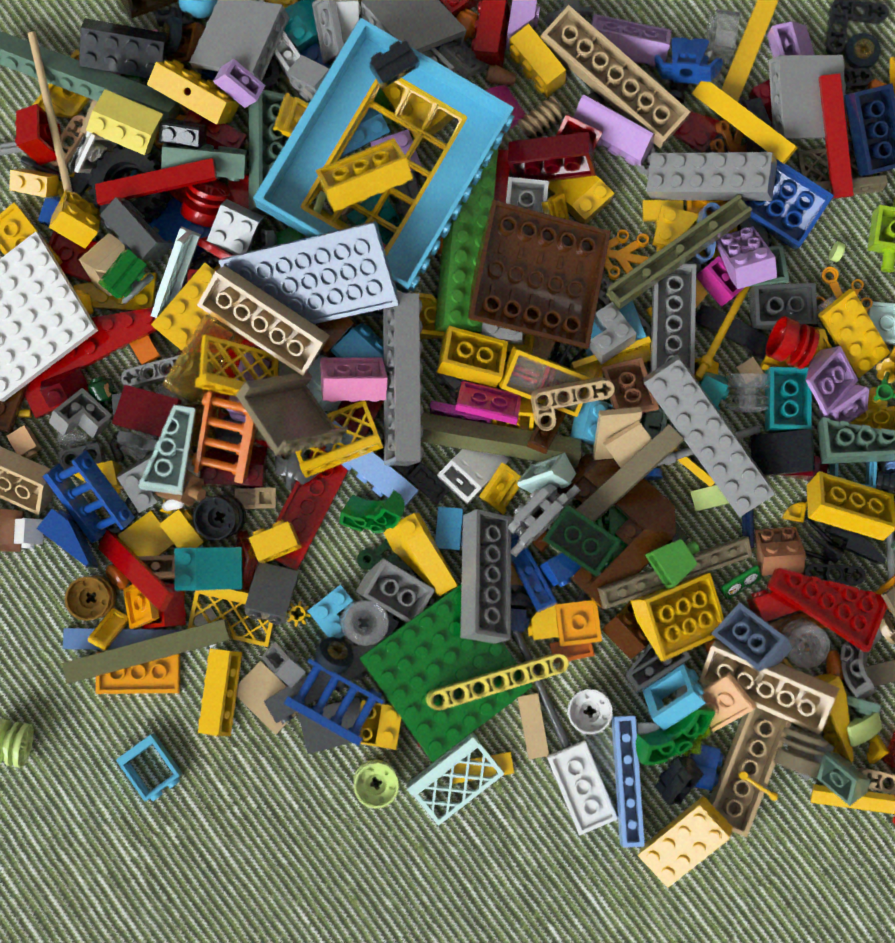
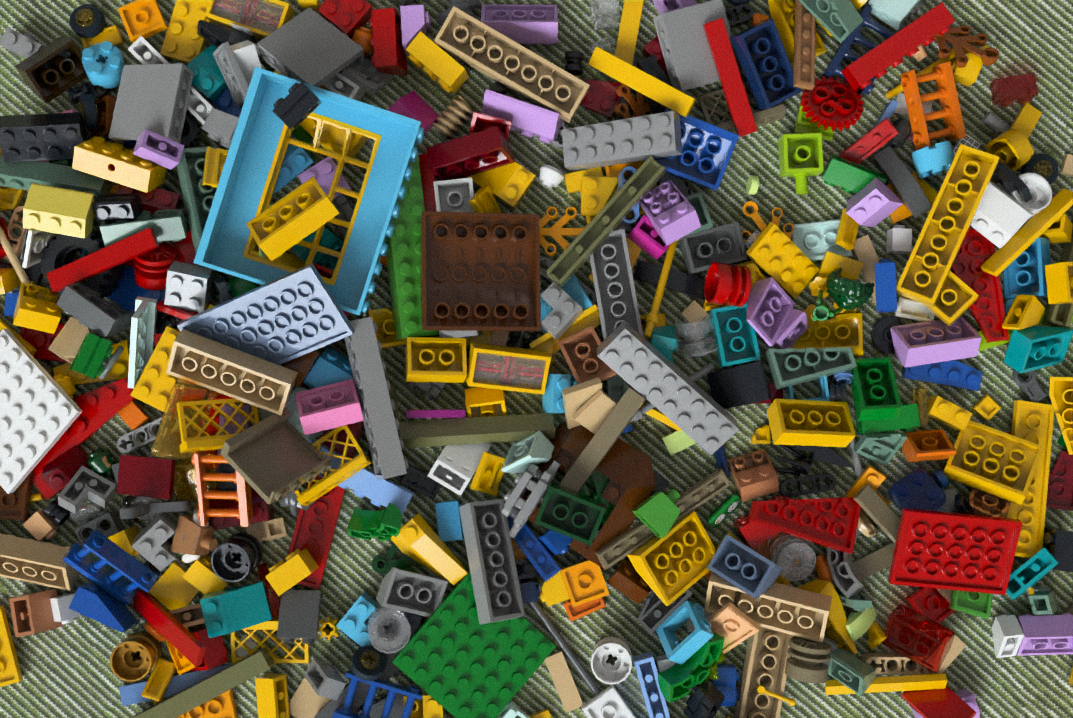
camera: 15 degrees left, 5 degrees up
light aqua wedge [138,405,196,495] -> none
light yellow beam [426,654,569,710] -> none
dark pink tile [455,381,522,425] -> none
nougat cone [486,64,516,86] -> none
reddish brown tile [527,409,567,454] -> none
tan beam [531,377,614,431] -> none
blue piece [654,38,723,84] -> none
none -> black wheel [43,499,72,526]
none -> white cone [539,165,564,189]

